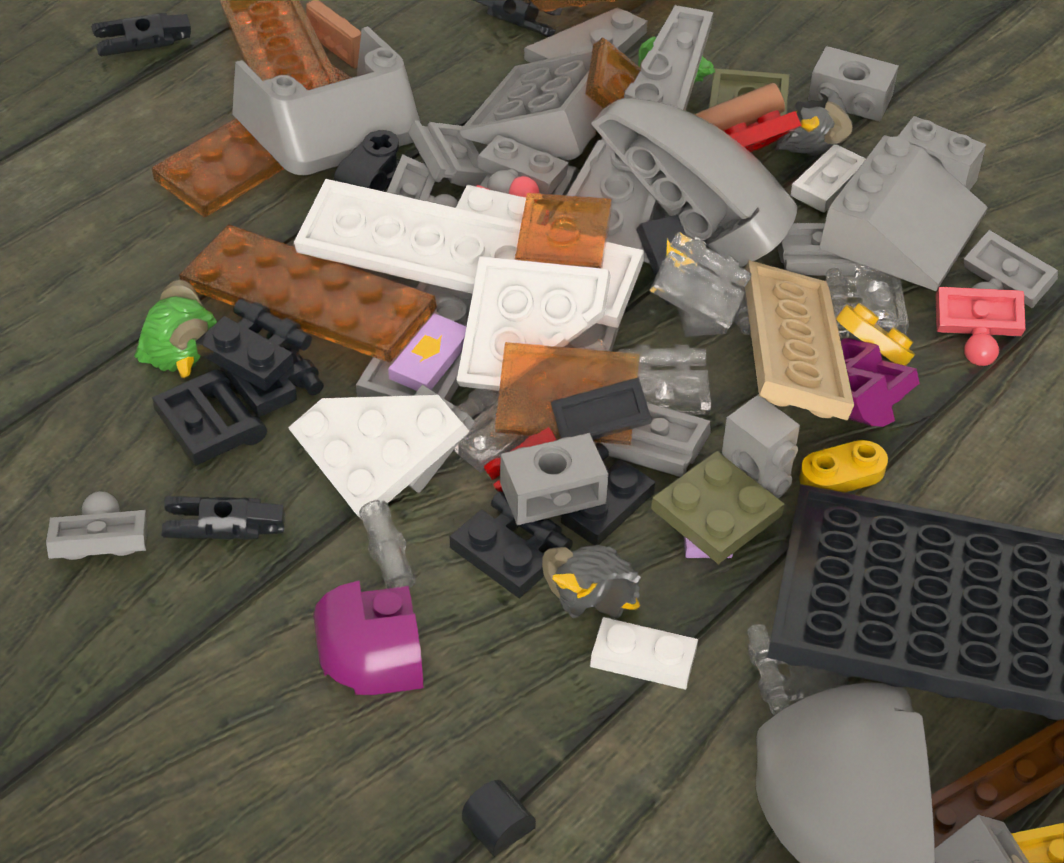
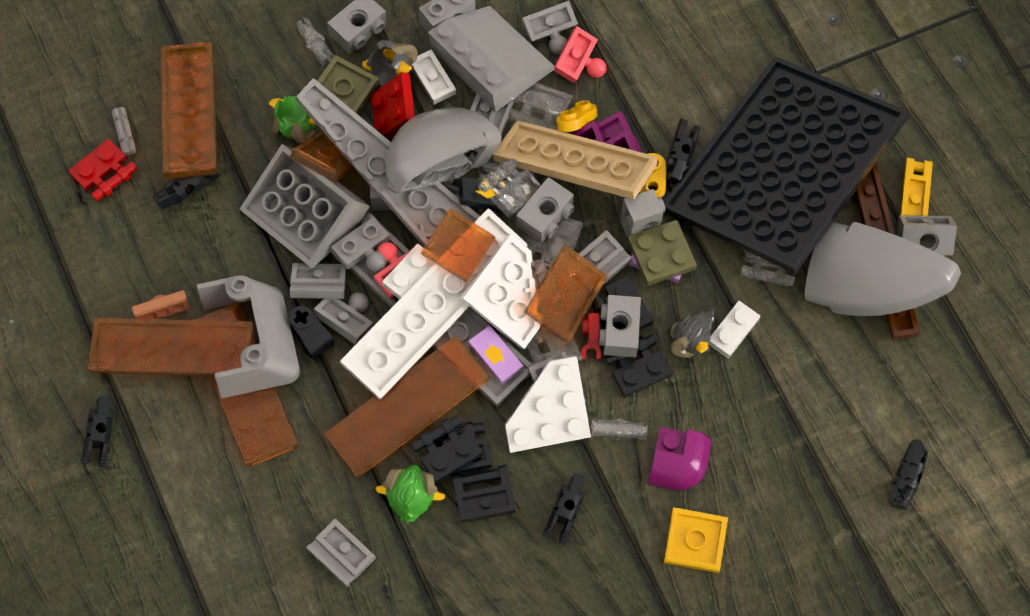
camera: 70 degrees left, 20 degrees up
light grey plate [46,491,148,560] -> none
black brick [462,780,536,857] -> none
light grey wing [524,7,648,63] -> none
black tile [550,377,652,440] -> none
nougat piece [694,83,785,131] -> none
none -> clear pin [295,18,334,67]
none -> light grey plate [306,519,376,587]
none -> light grey brick [516,177,574,243]
none -> yellow tile [664,507,728,573]
none -> black hinge [666,118,701,184]

